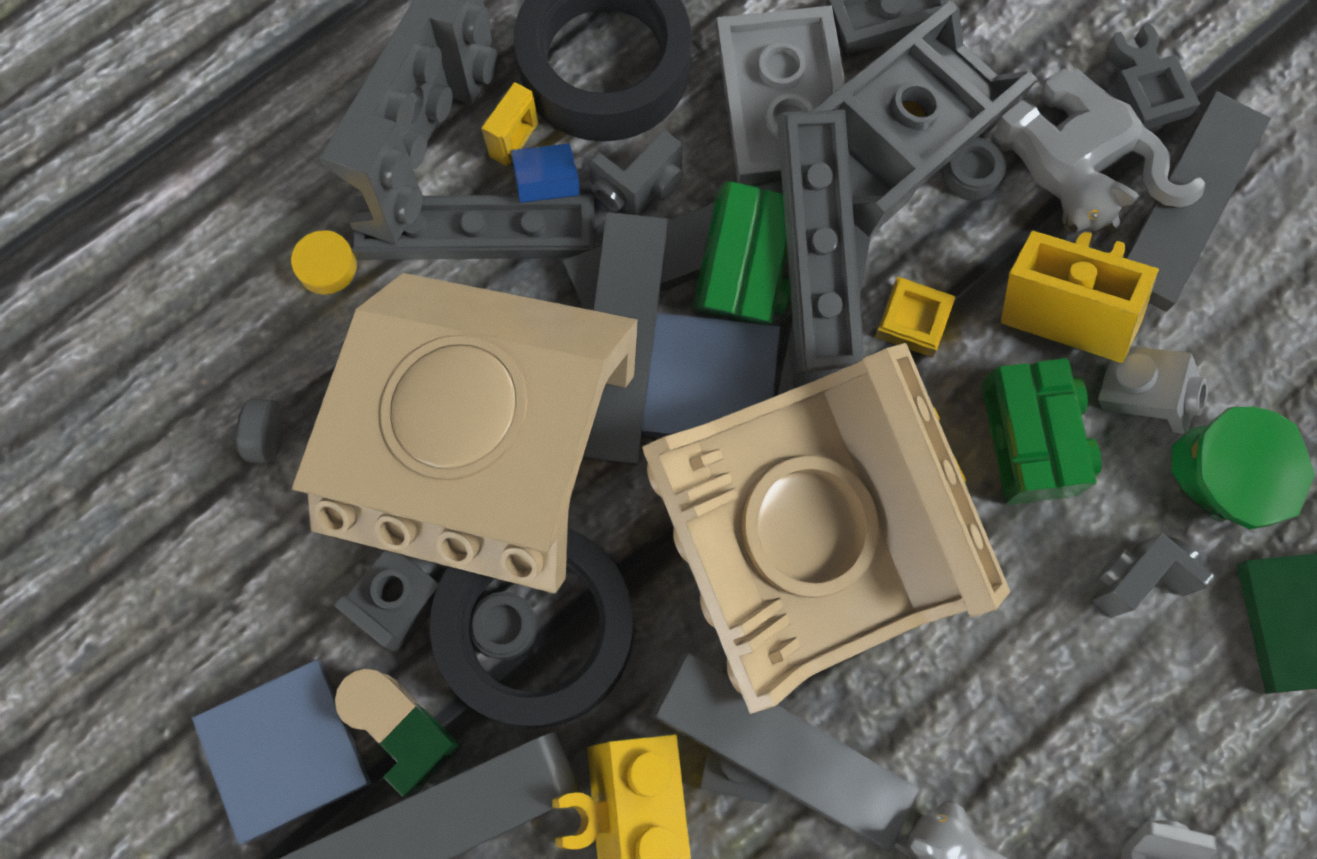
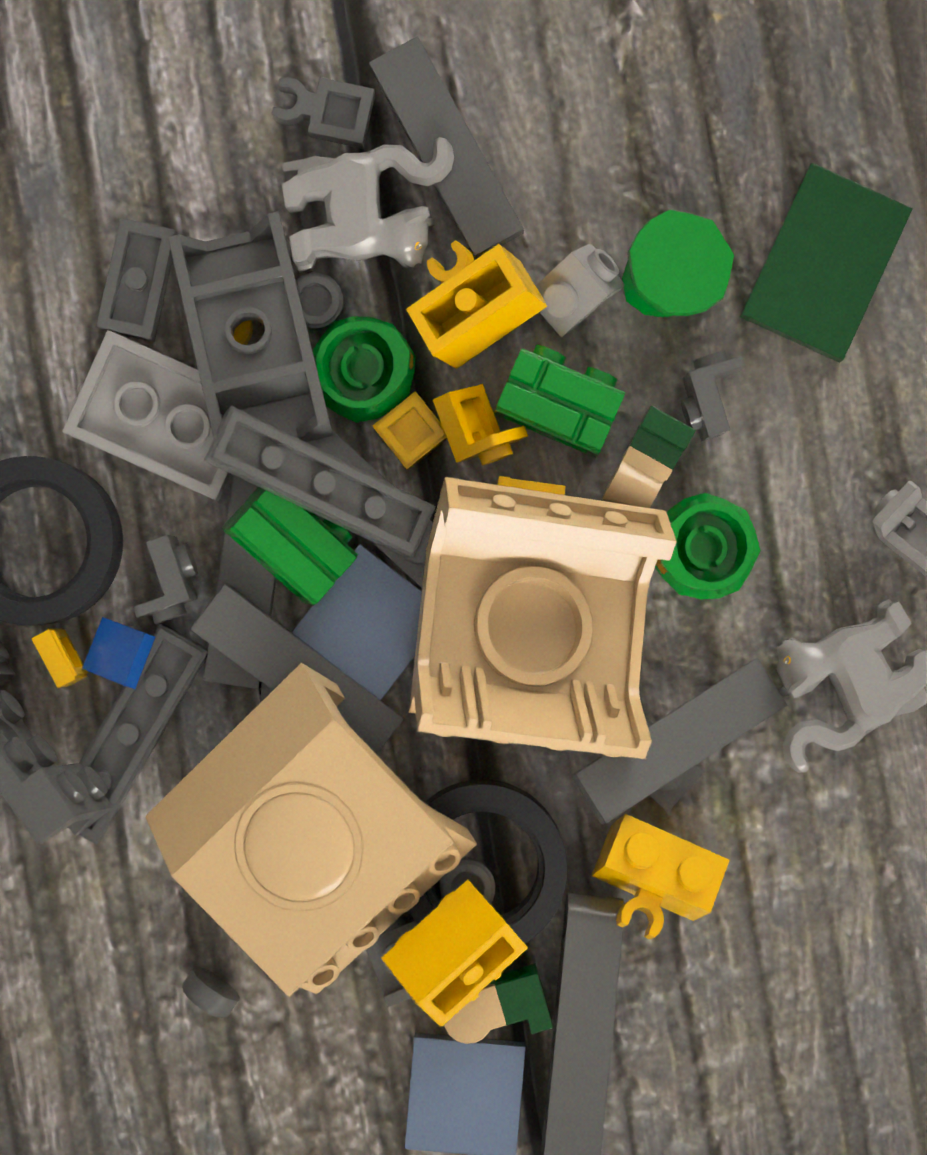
camera: 60 degrees left, 15 degrees up
yellow tile [291,230,357,295] -> none
none -> green hat [313,316,416,423]
none -> yellow brick [381,879,528,1027]
none -> yellow bracket [433,384,528,466]
none -> leg [601,405,696,508]
none -> green hat [655,493,761,599]

